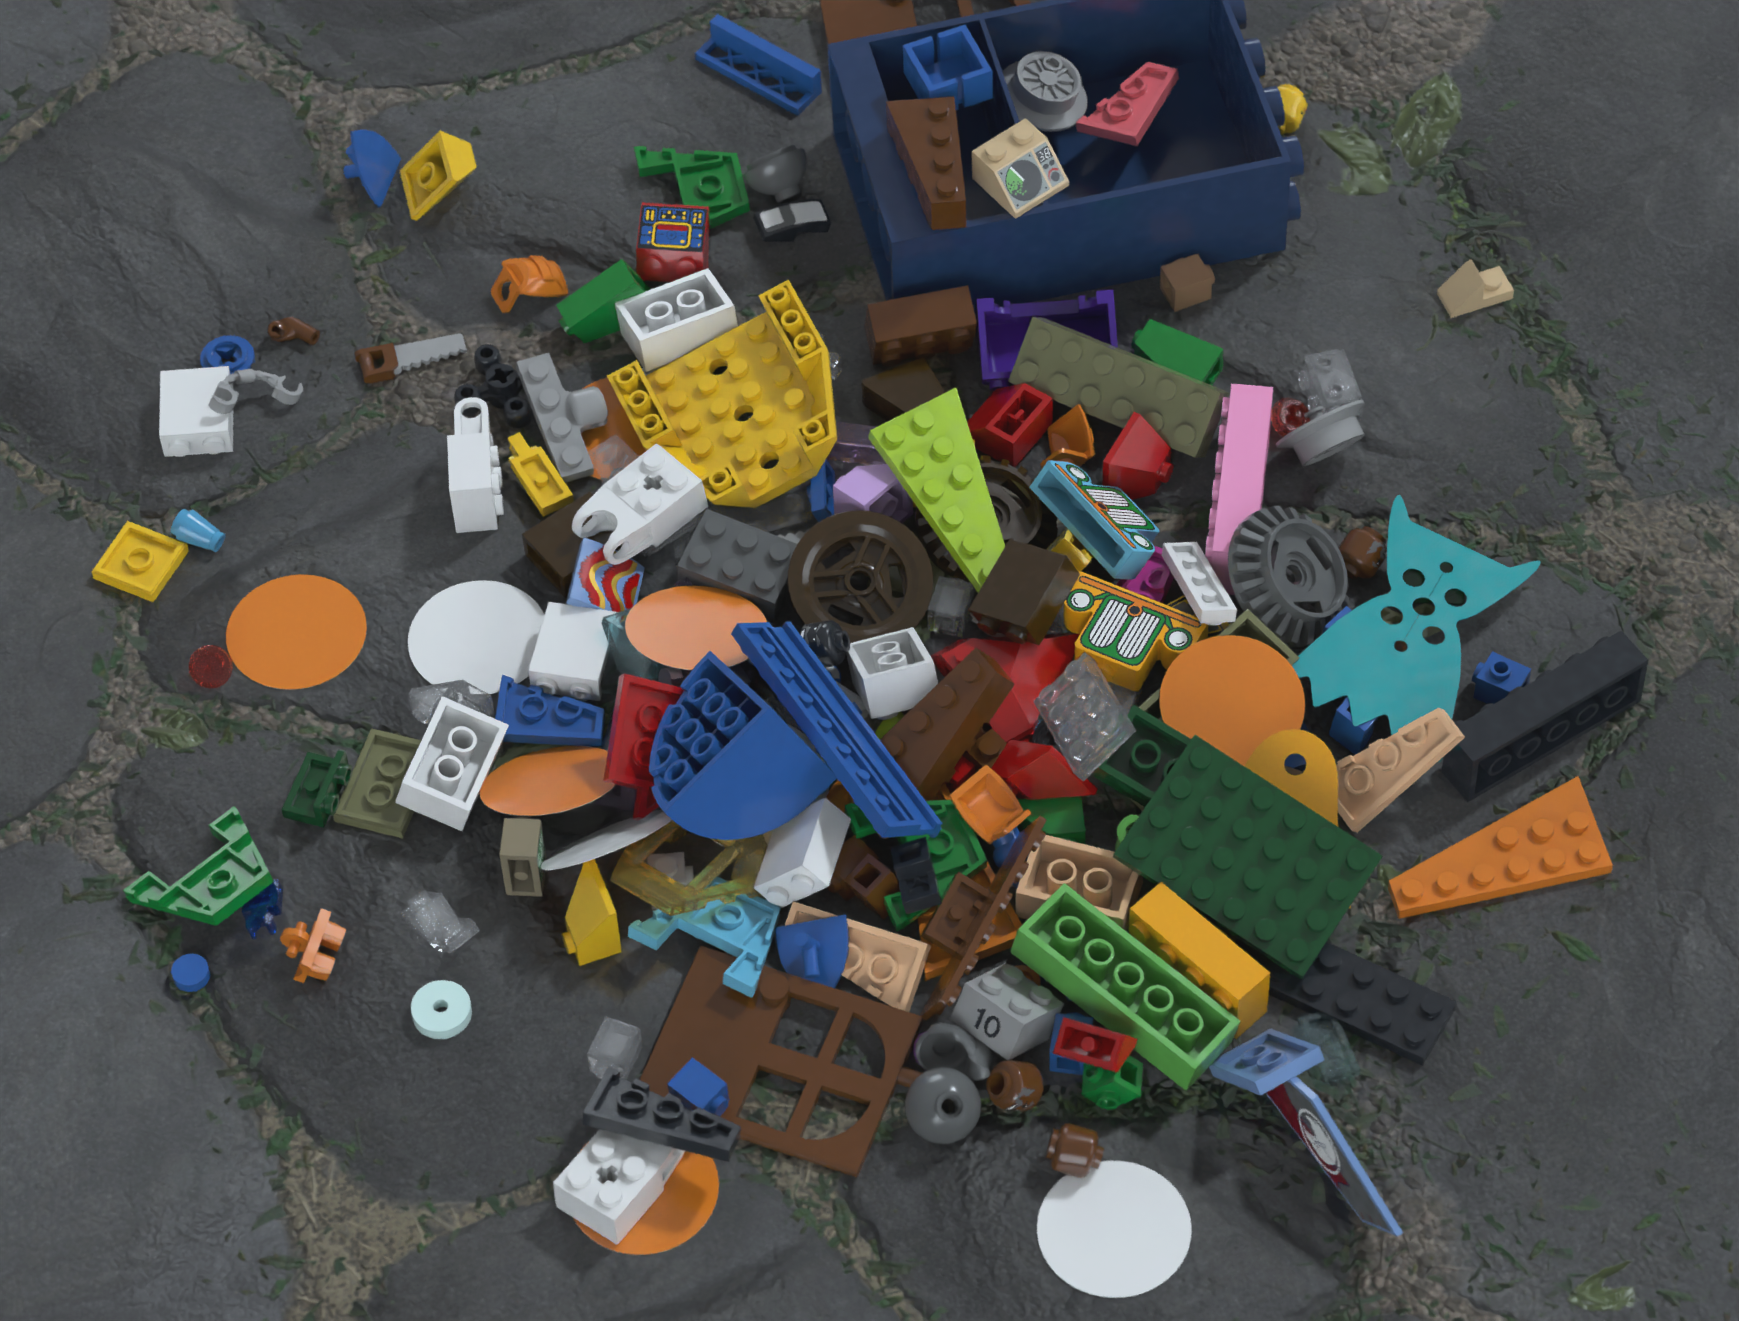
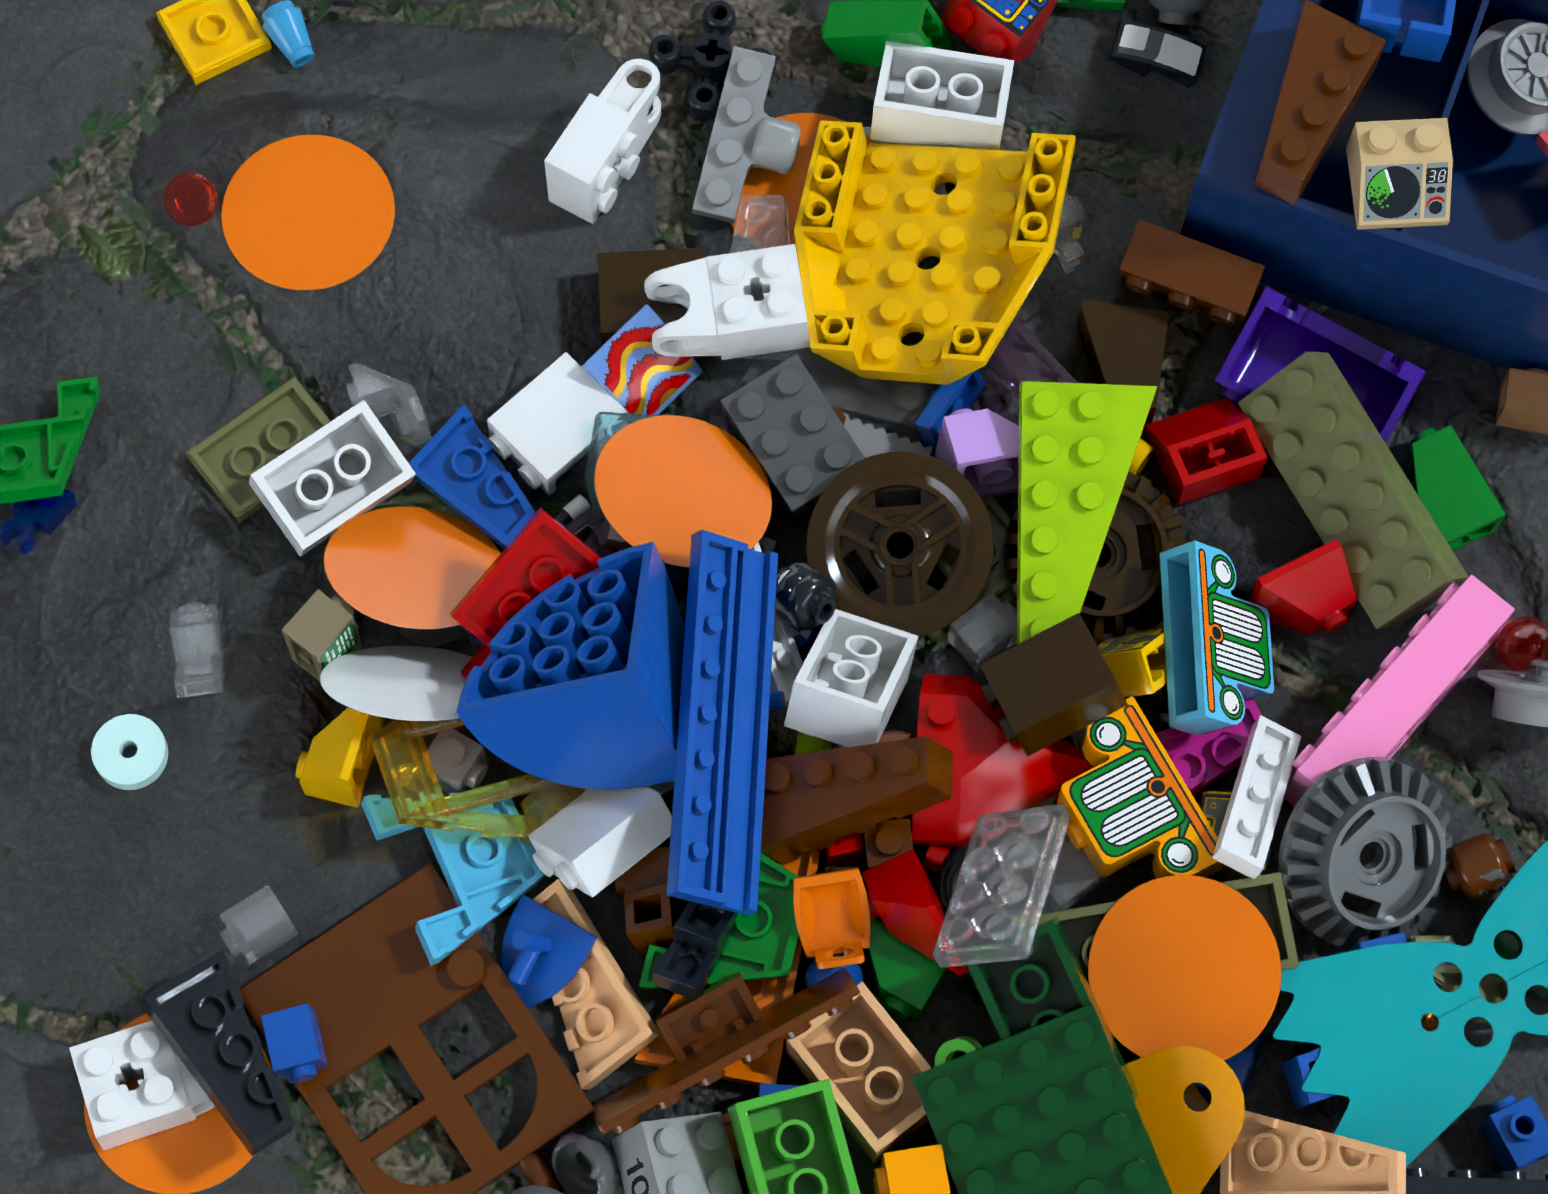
camera: 30 degrees right, 15 degrees up
orange hips [280,908,346,983] -> none
dark green bracket [282,749,352,828] -> none
white sticker [408,580,544,696] -> none
yellow hinge [507,432,574,517] -> none
orange piece [1040,404,1095,469] -> none

